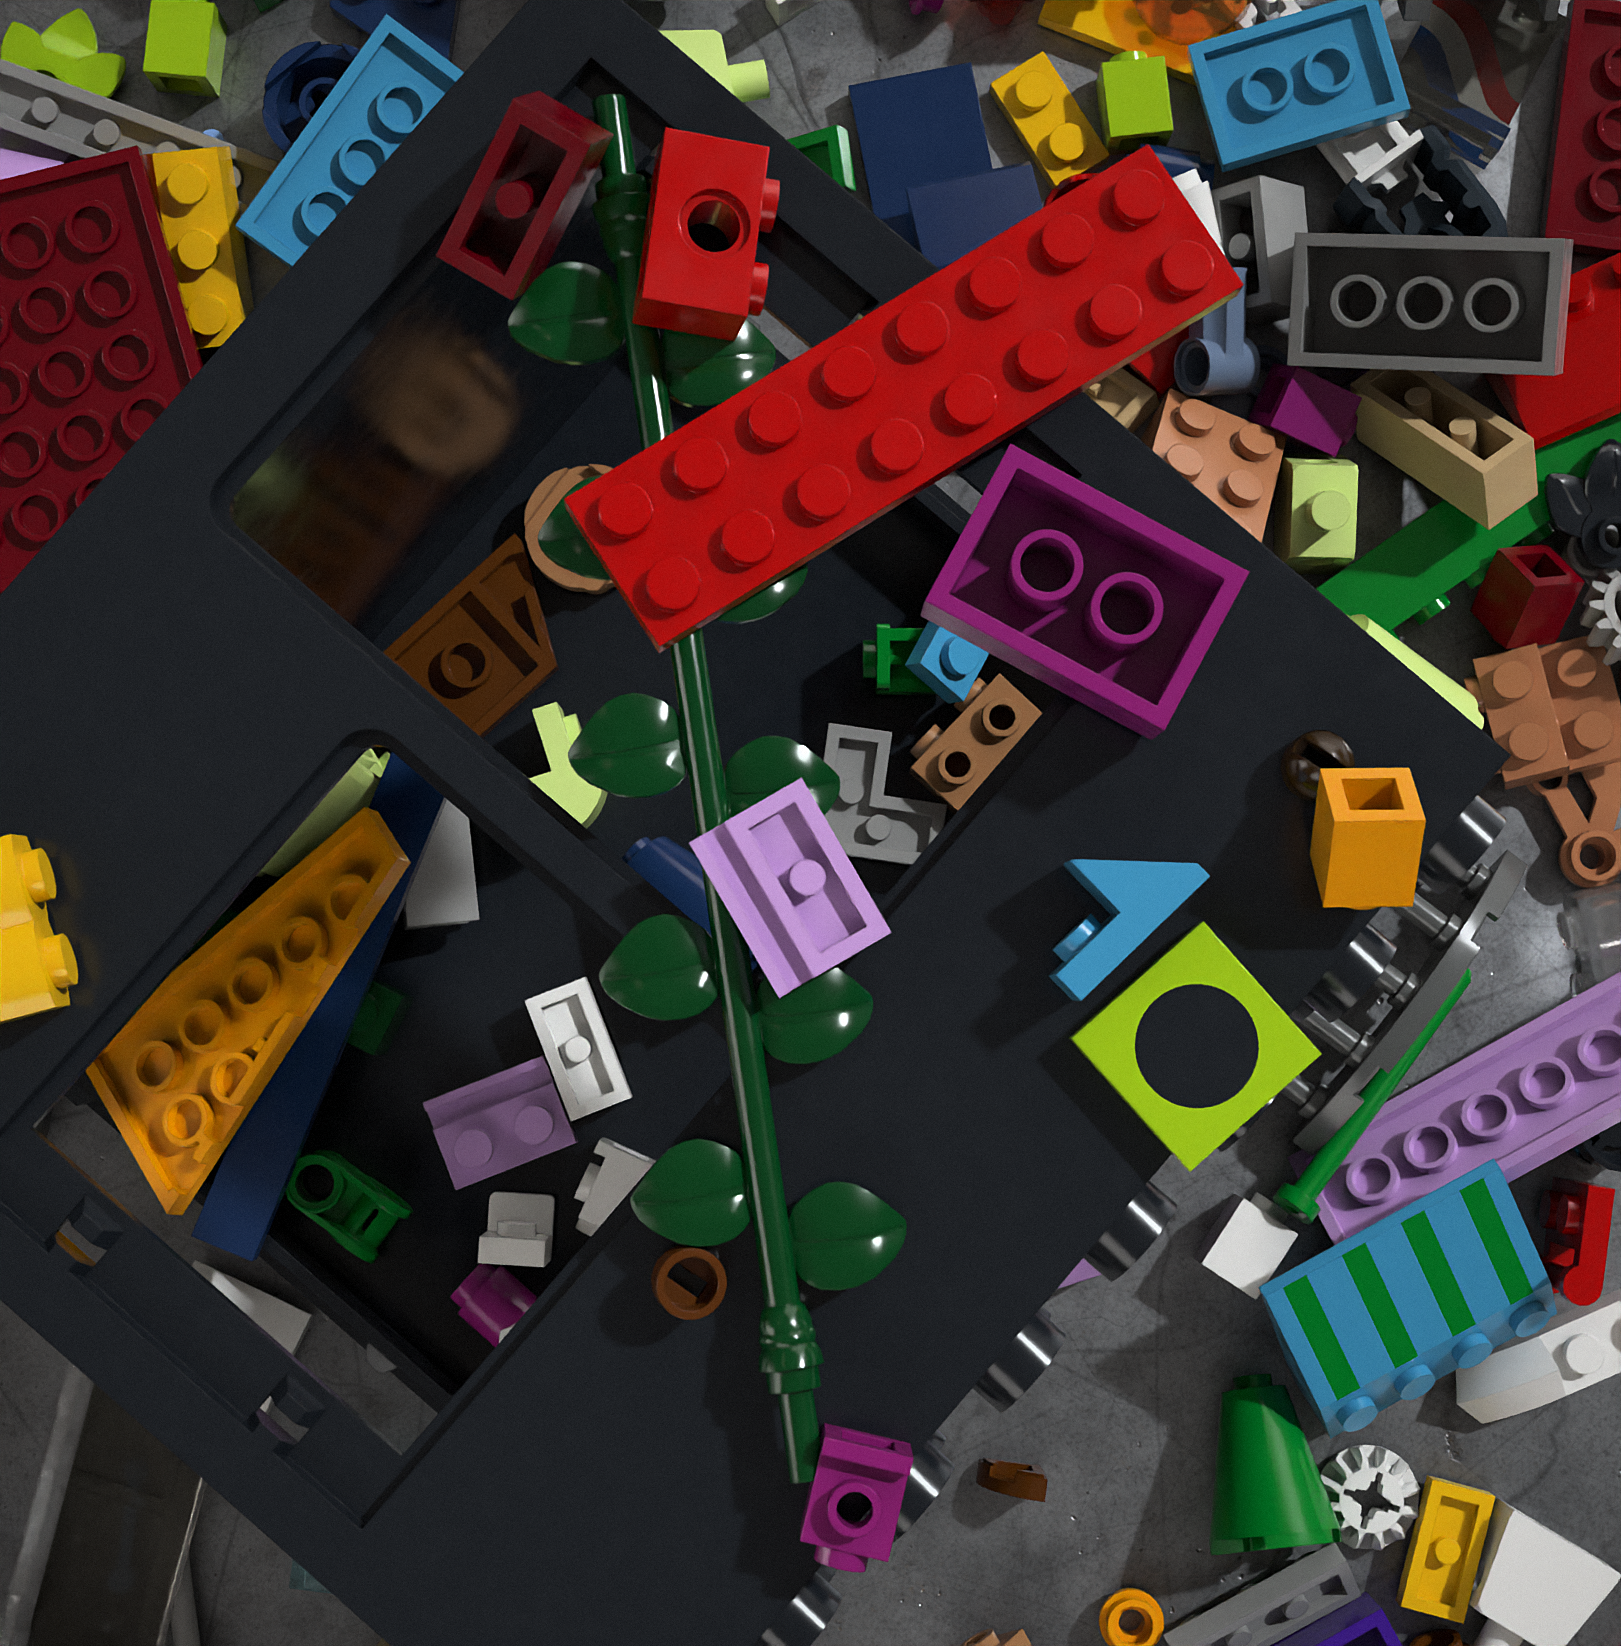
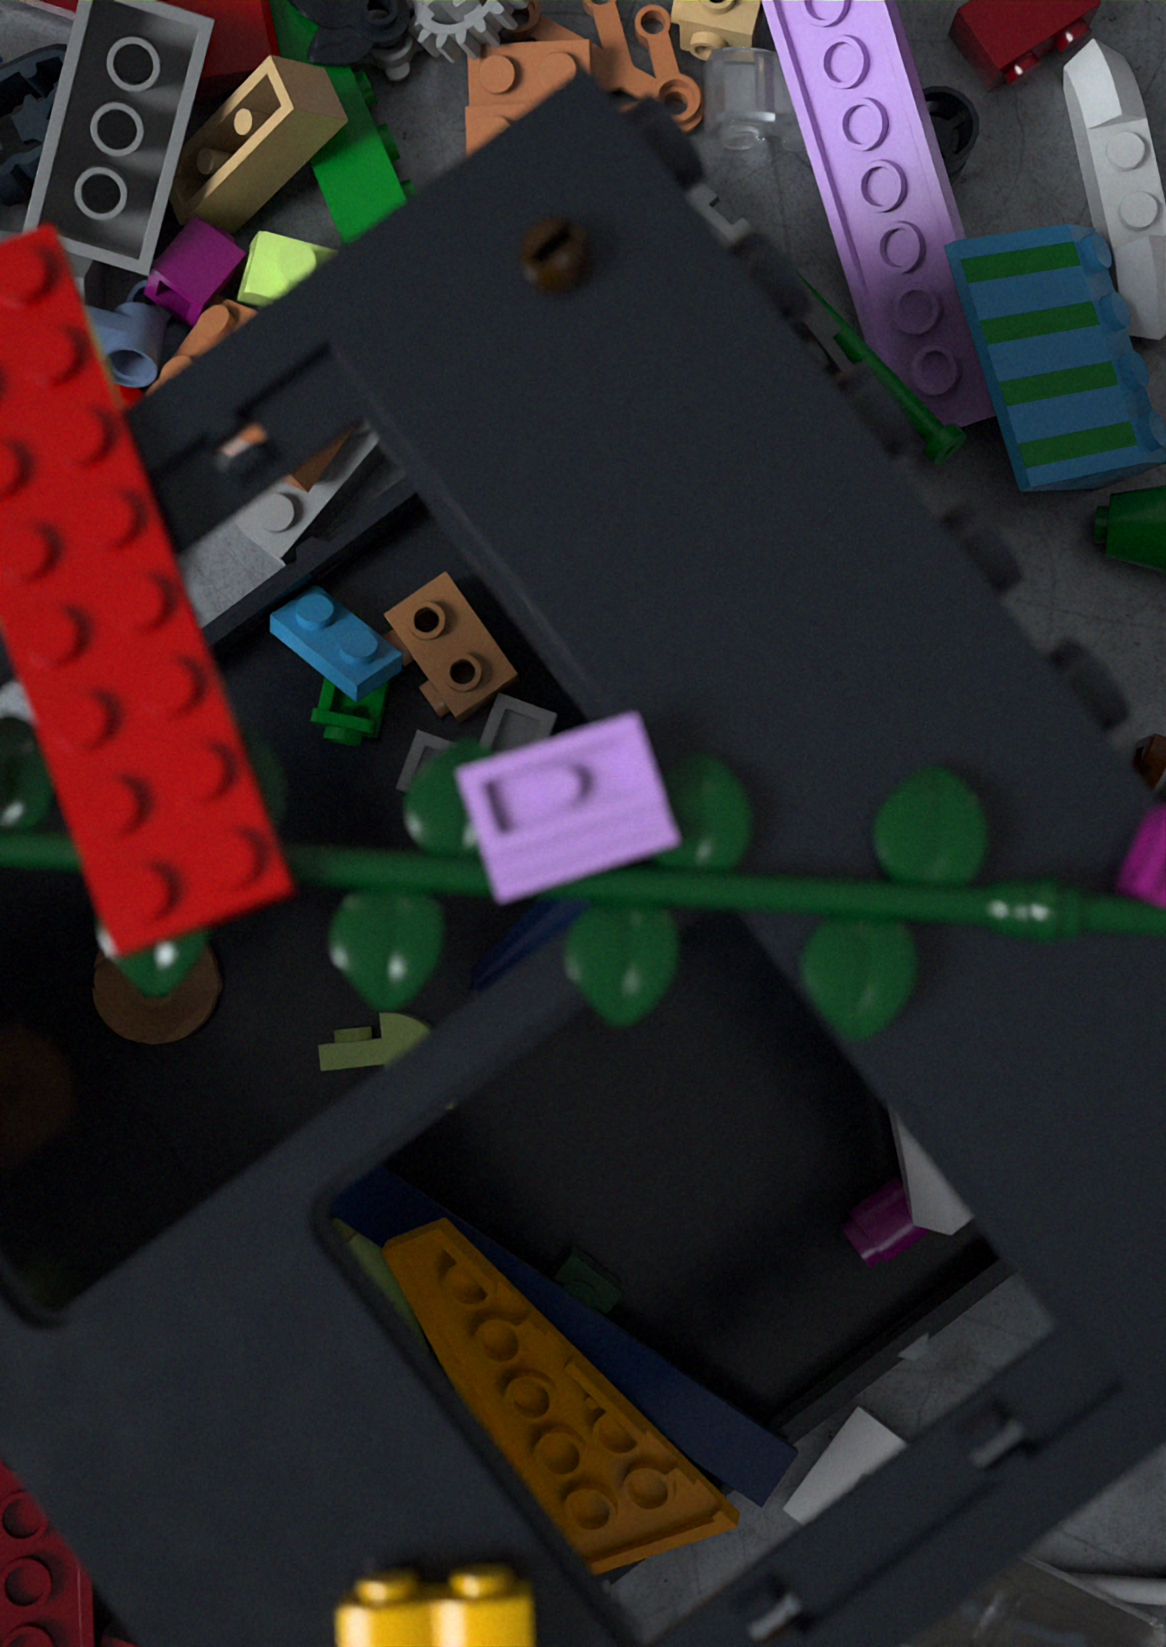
camera: 75 degrees left, 0 degrees up
green piece [285,1149,413,1264] -> none
reddish brown wing [383,533,559,739] -> none
light grey hinge [402,800,479,930] -> none
lavender plate [423,1055,578,1190] -> none
white bracket [478,1191,555,1267] -> none
white plate [524,977,633,1121] -> none
white brick [574,1137,656,1236] -> none
reddish brown hinge [651,1244,727,1320] -> none
magenta brick [921,443,1249,740] -> none
dark azure slope [1048,859,1210,1001] -> none
lime tile [1069,921,1322,1172] -> none
white brick [1192,1192,1298,1300] -> none
light orange brick [1310,768,1426,910] -> none
dark red brick [1470,544,1585,649] -> none
red plate [1539,1176,1615,1306] -> none

